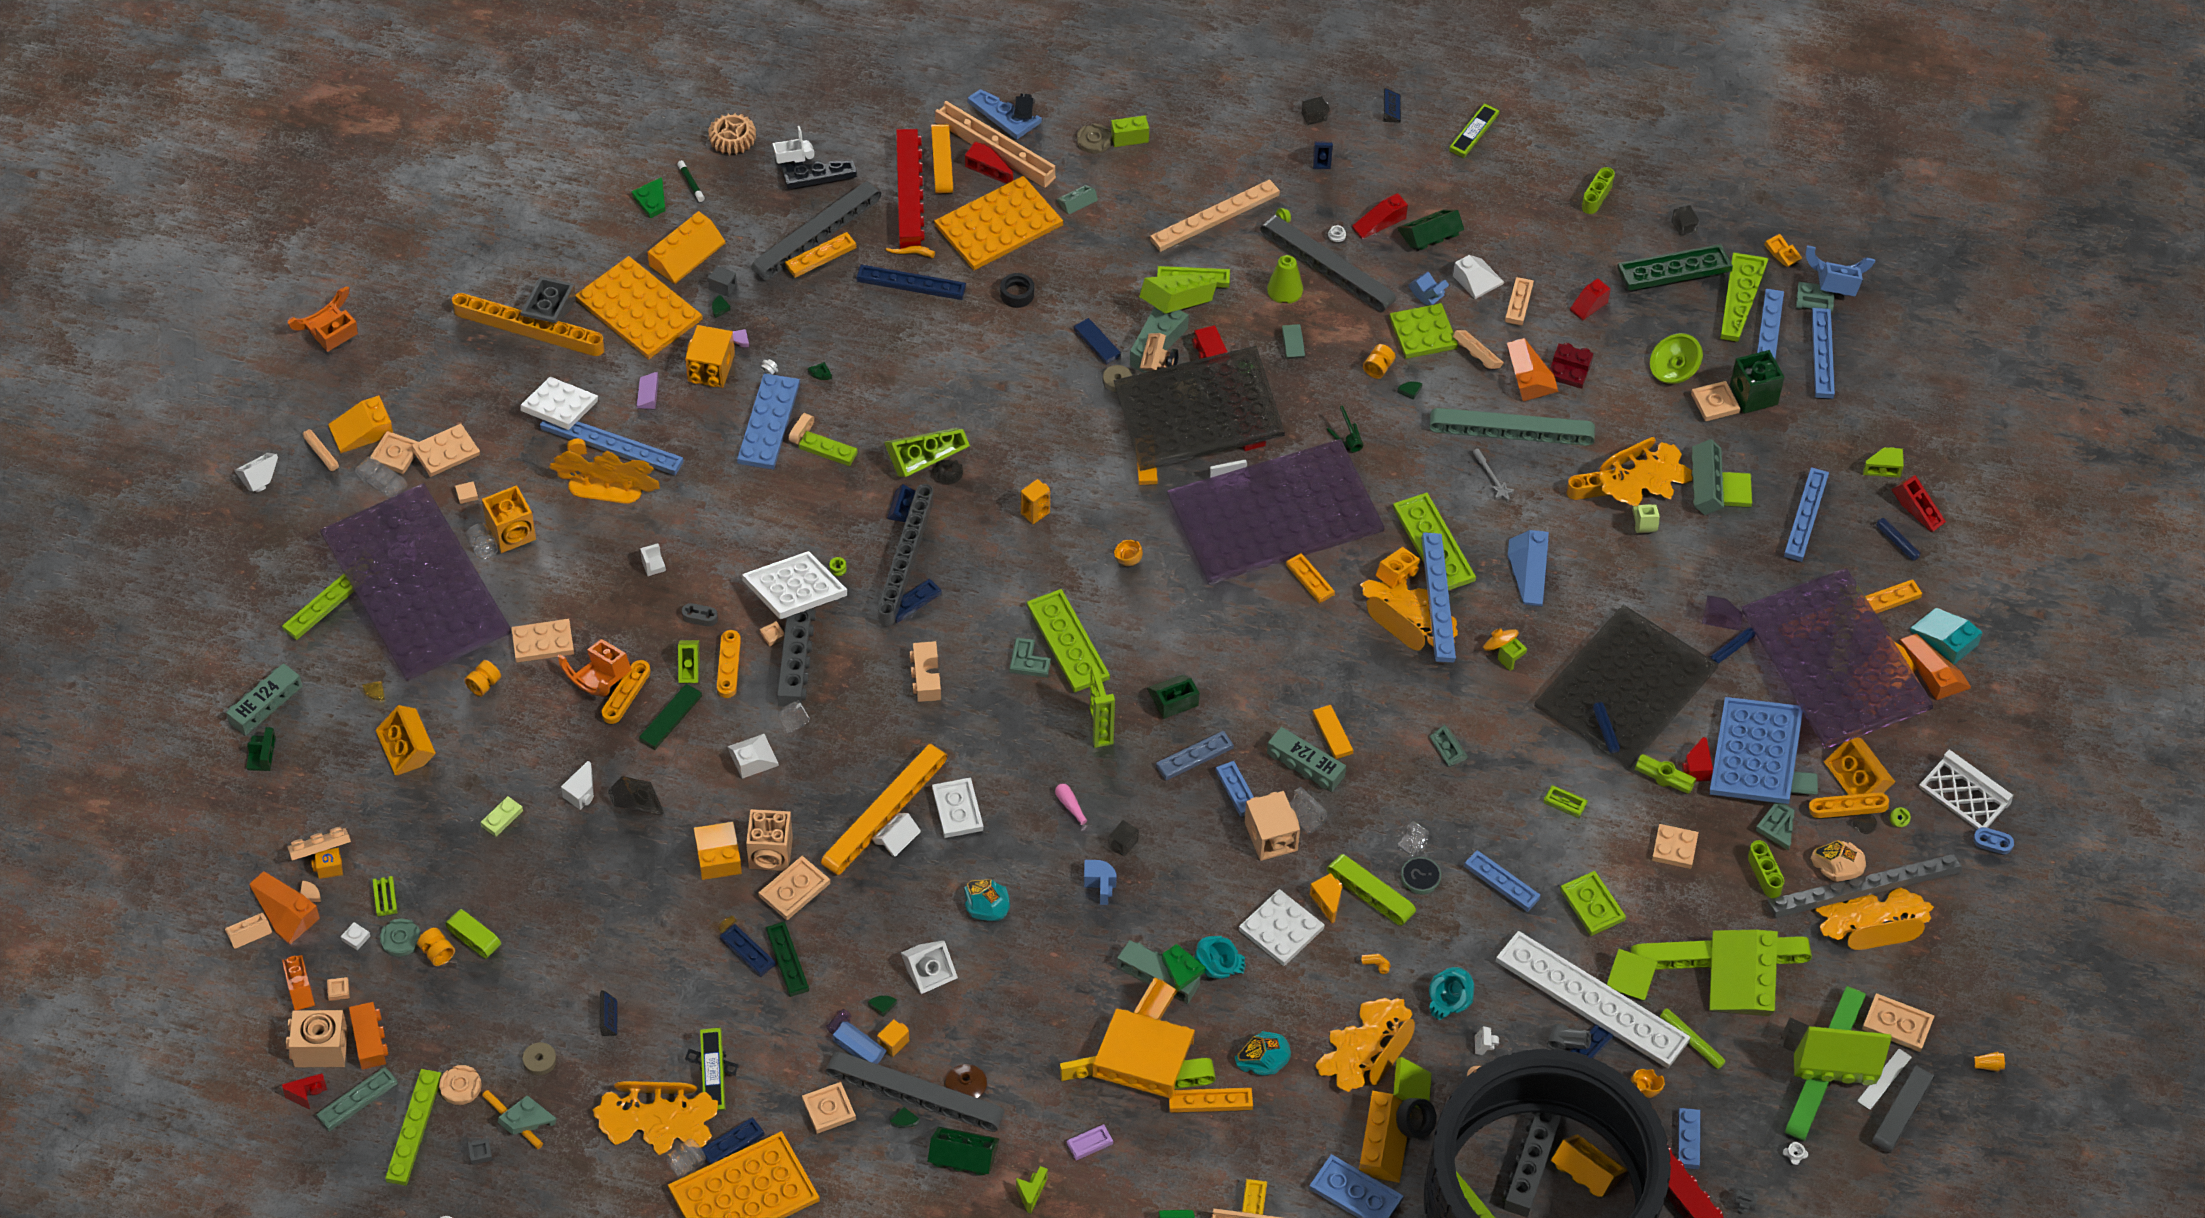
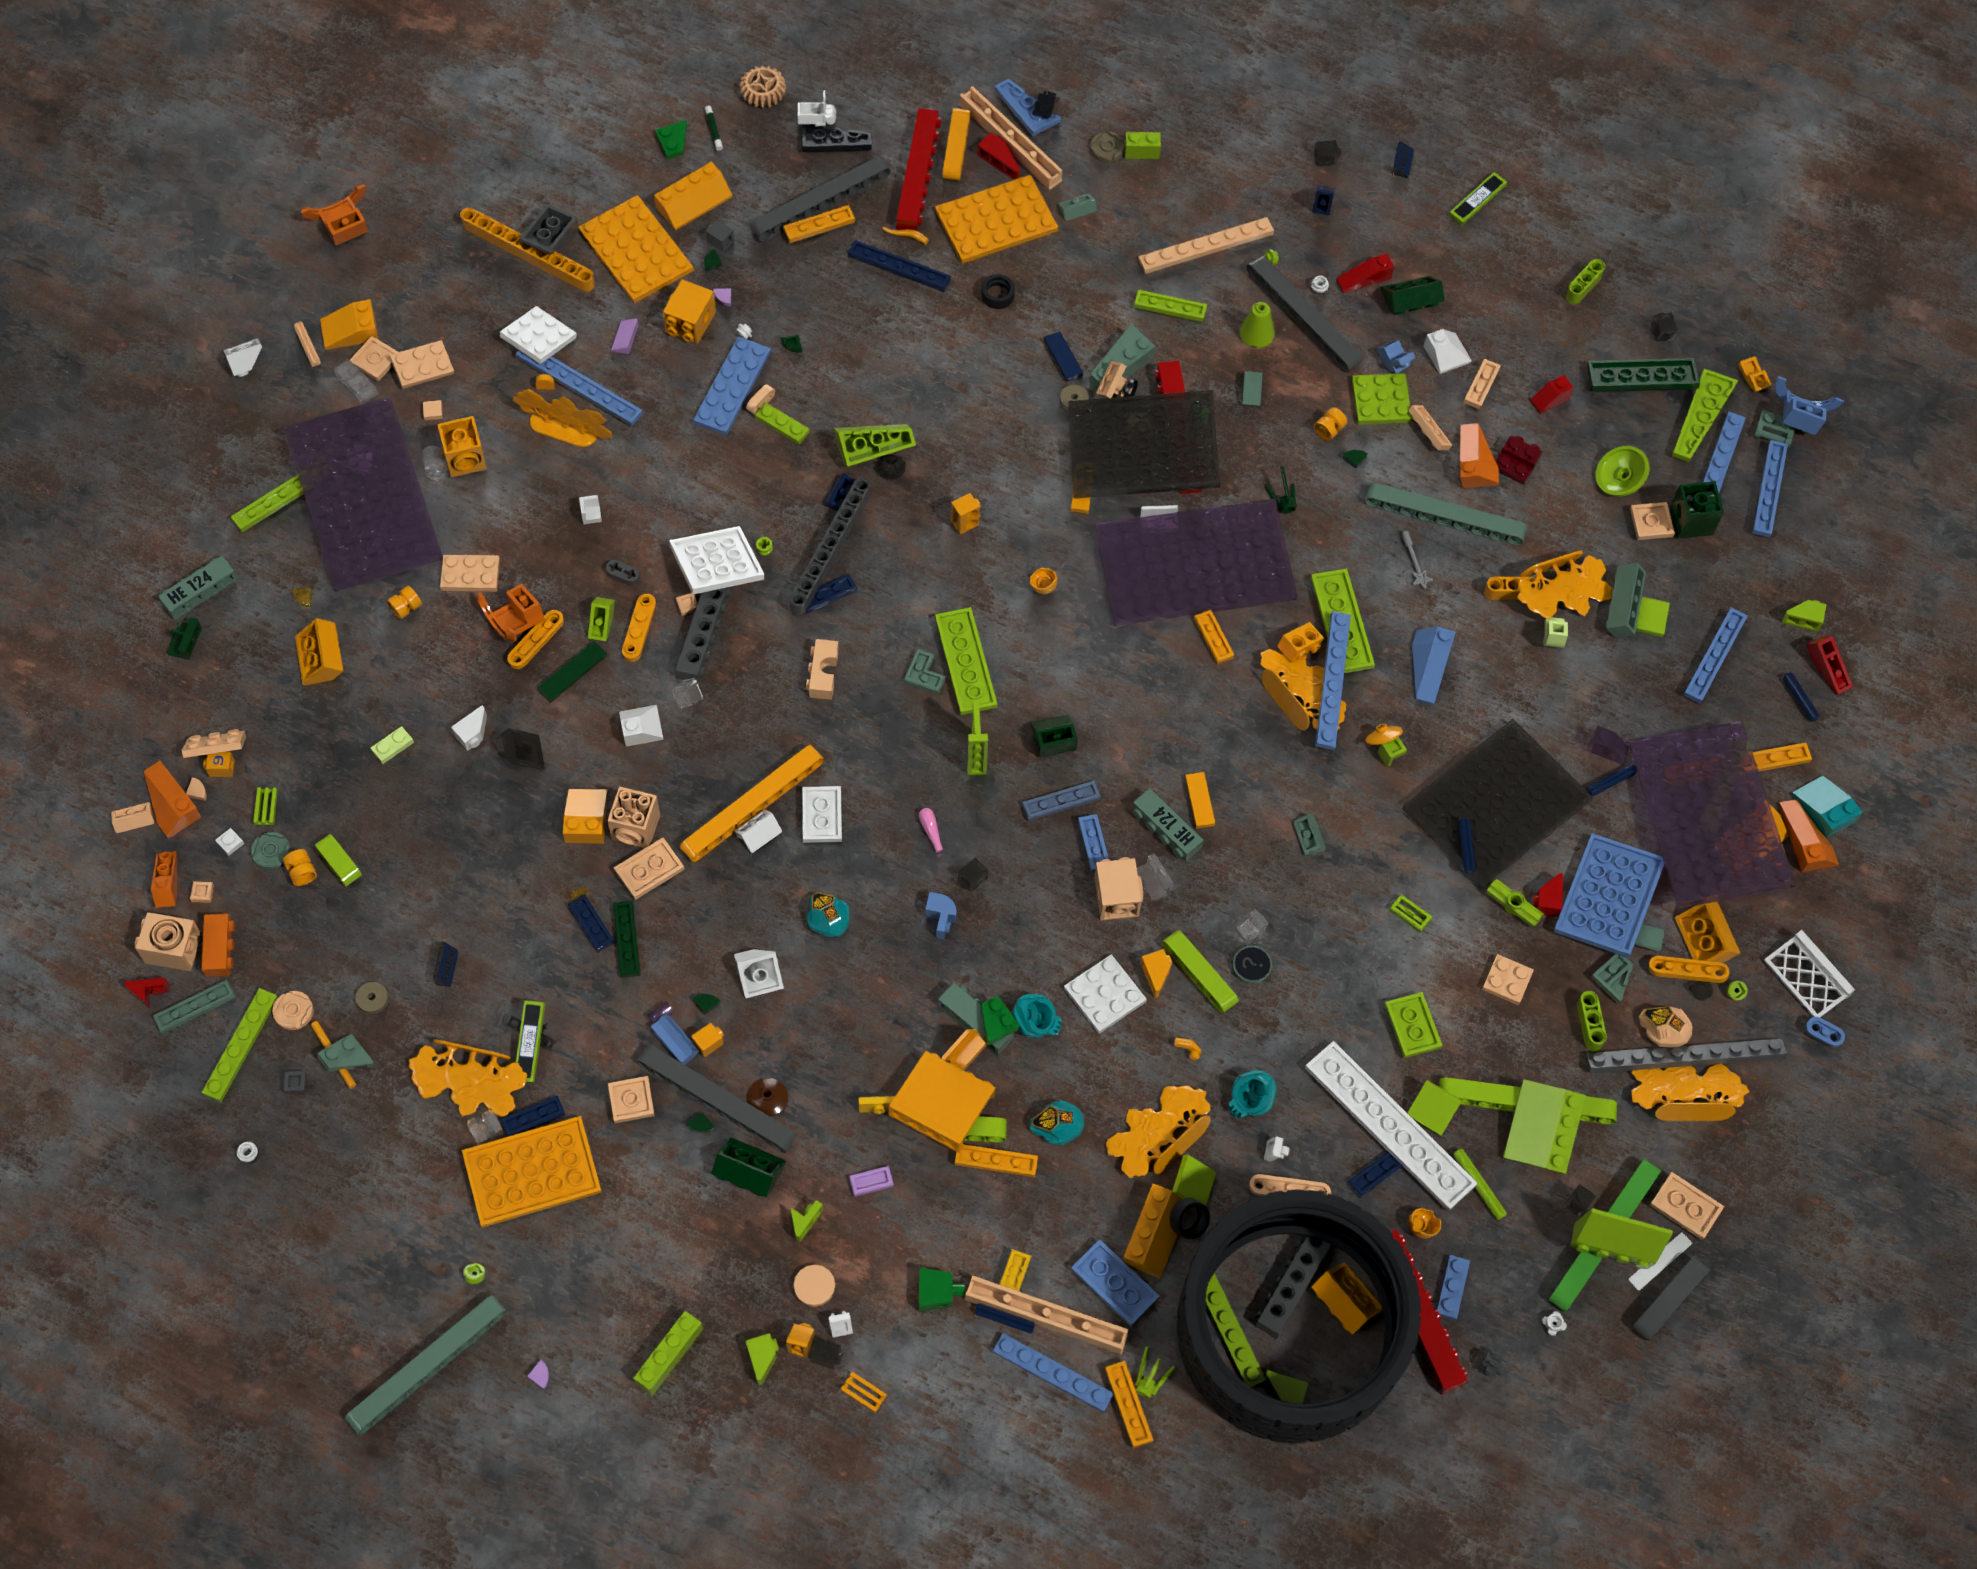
camera: 10 degrees right, 10 degrees up
lime wedge [1139,273,1217,314] -> none
medium blue plate [1464,850,1541,912] -> none
dark grey piece [1547,1024,1591,1050] -> none
light orange cone [1974,1051,2005,1072] -> none

